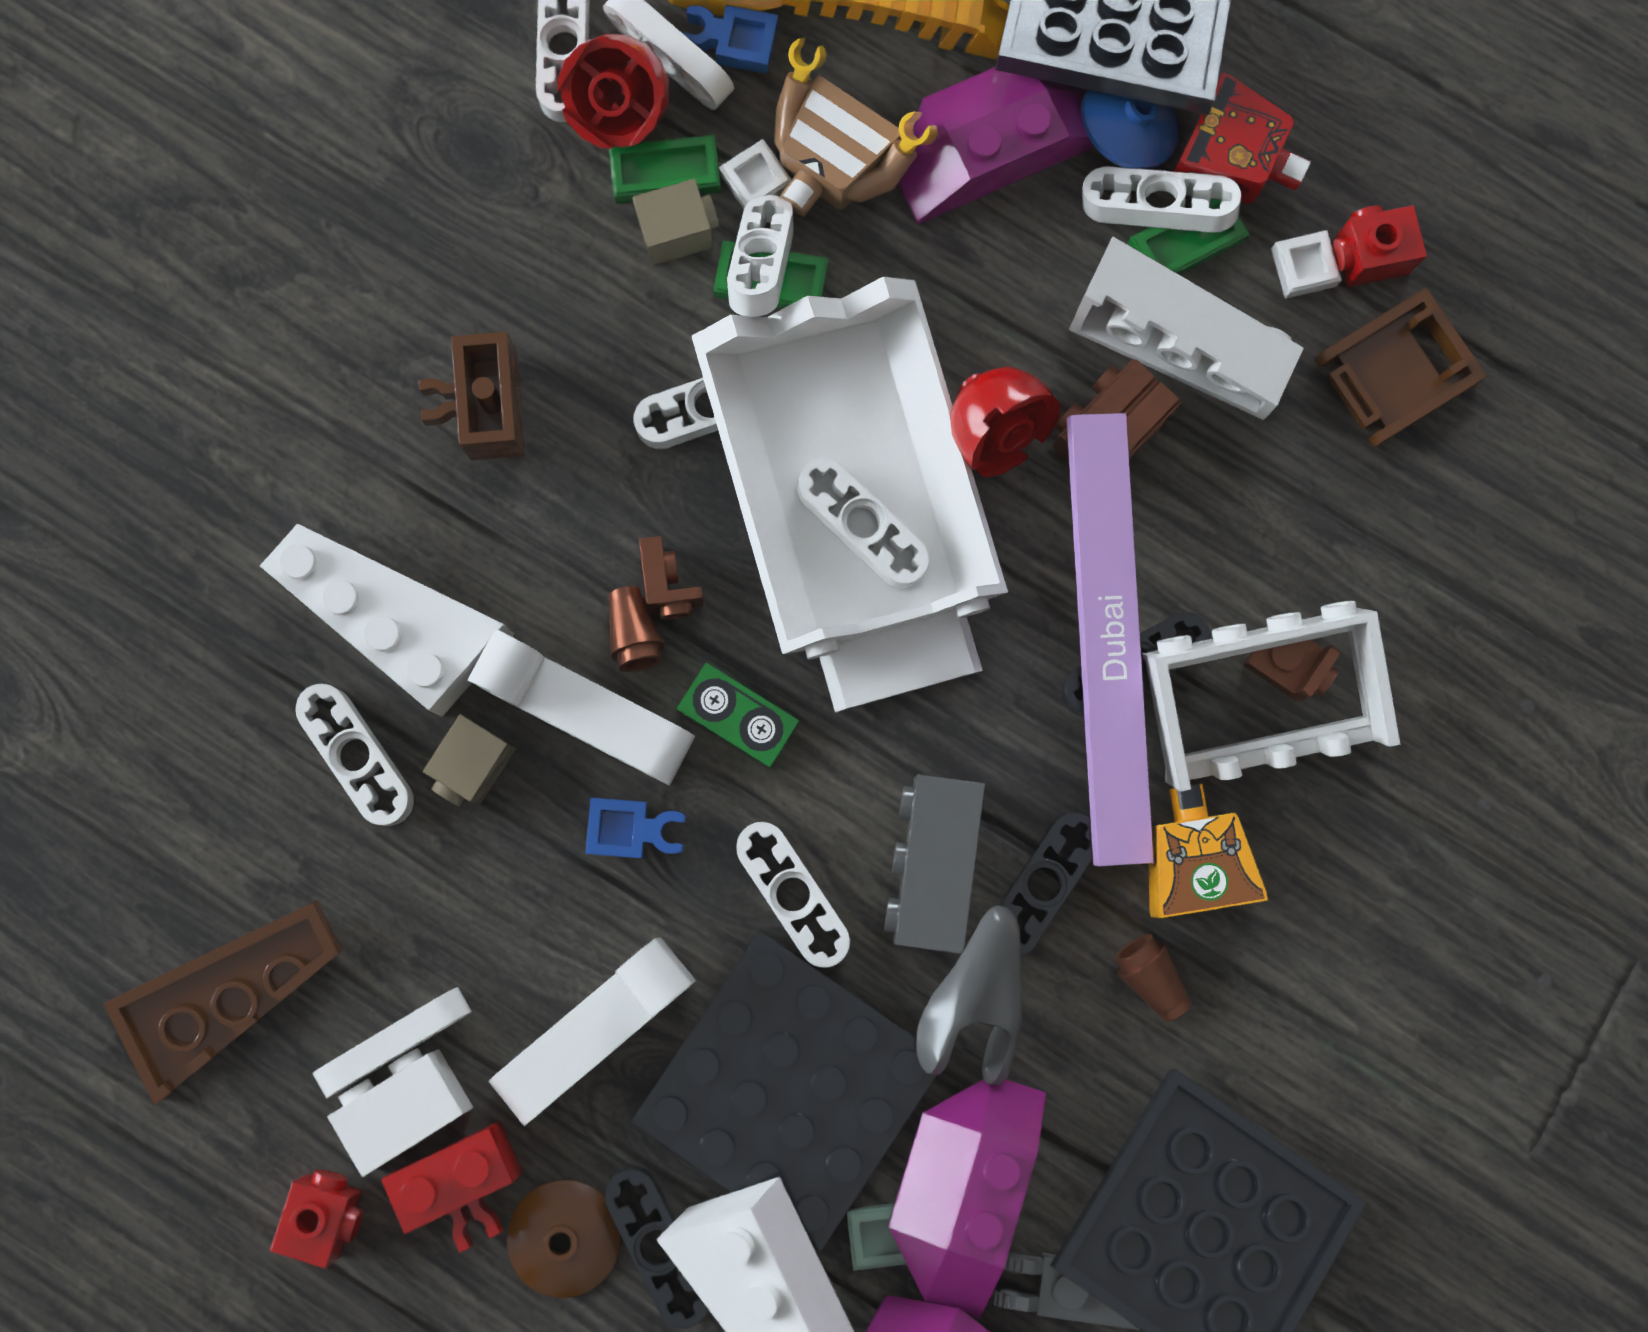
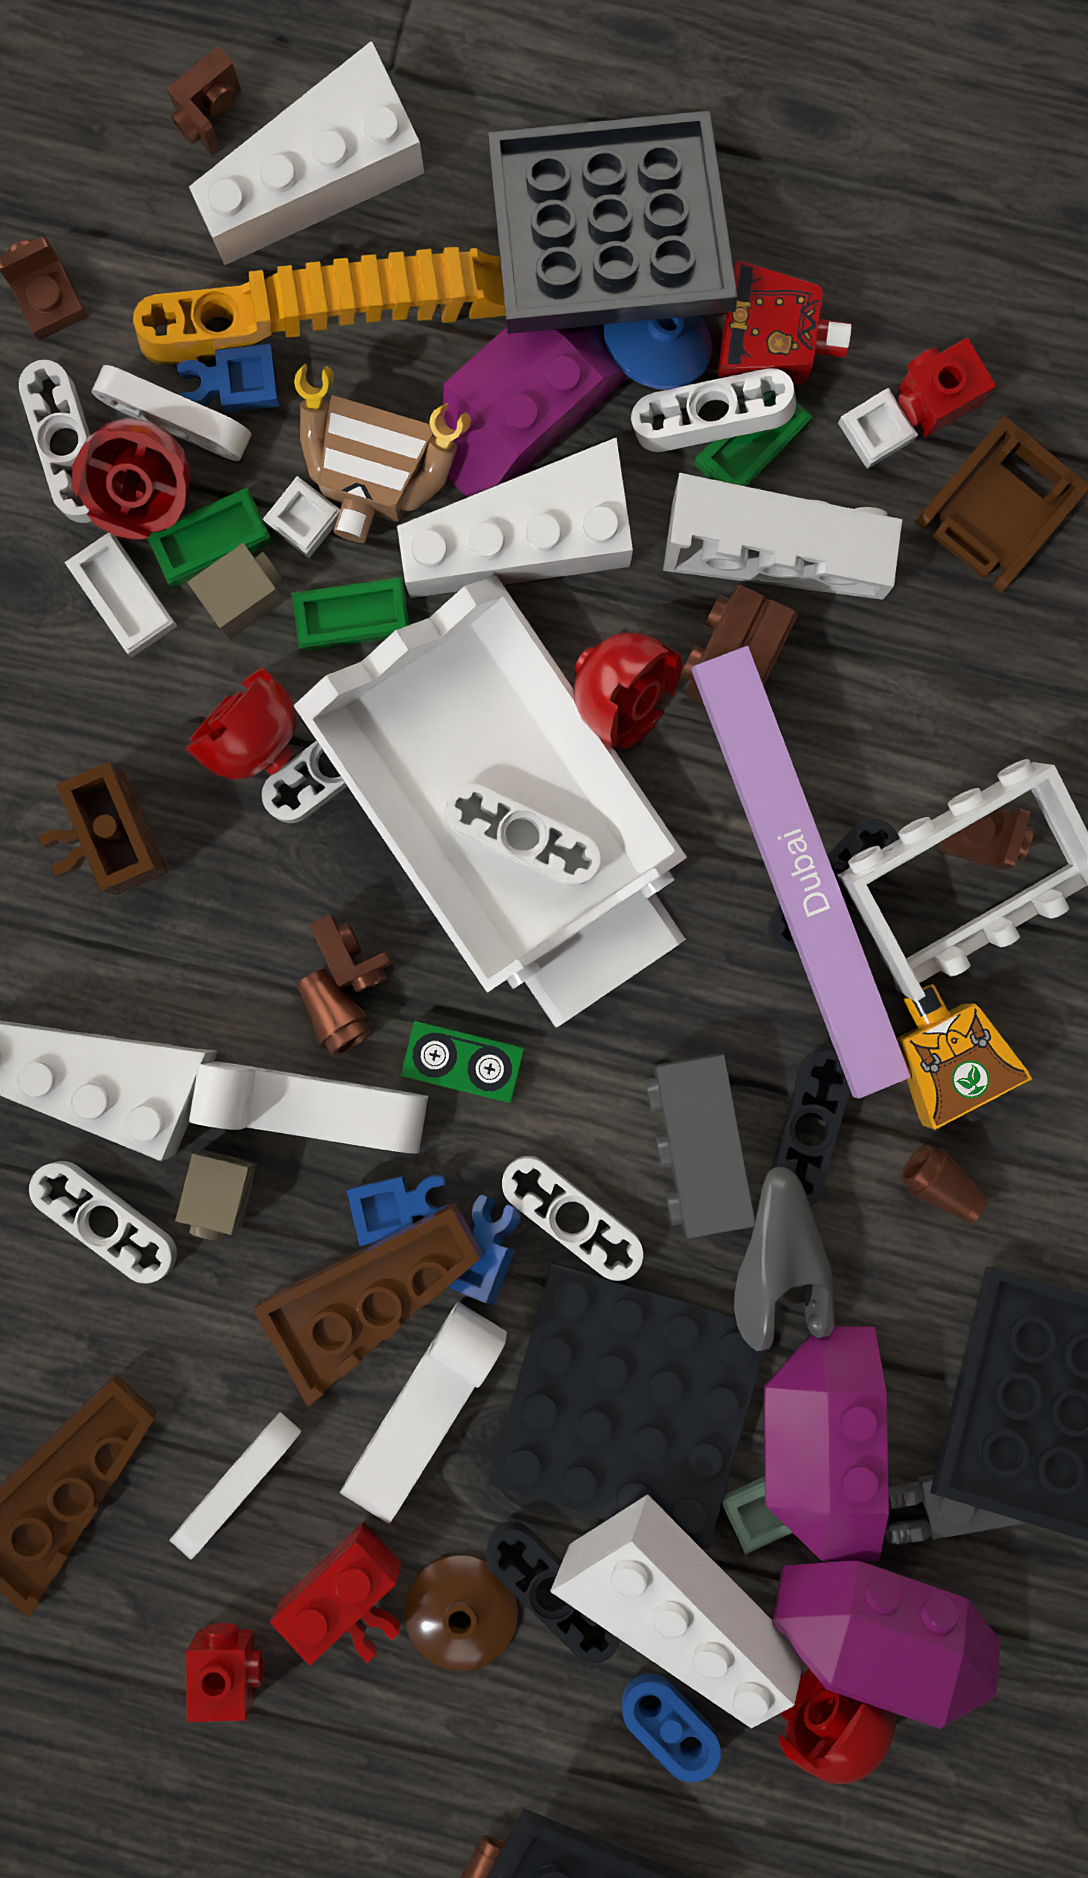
camera: 10 degrees left, 5 degrees up
white brick [327,1048,473,1177] -> none
white beam [727,195,793,317] -> none
none -> white tile [65,533,178,657]
none -> red cylinder [185,667,297,780]
none -> reddish brown wing [253,1202,483,1407]
none -> white wedge [397,438,633,598]
none -> blue plate [448,1195,521,1305]

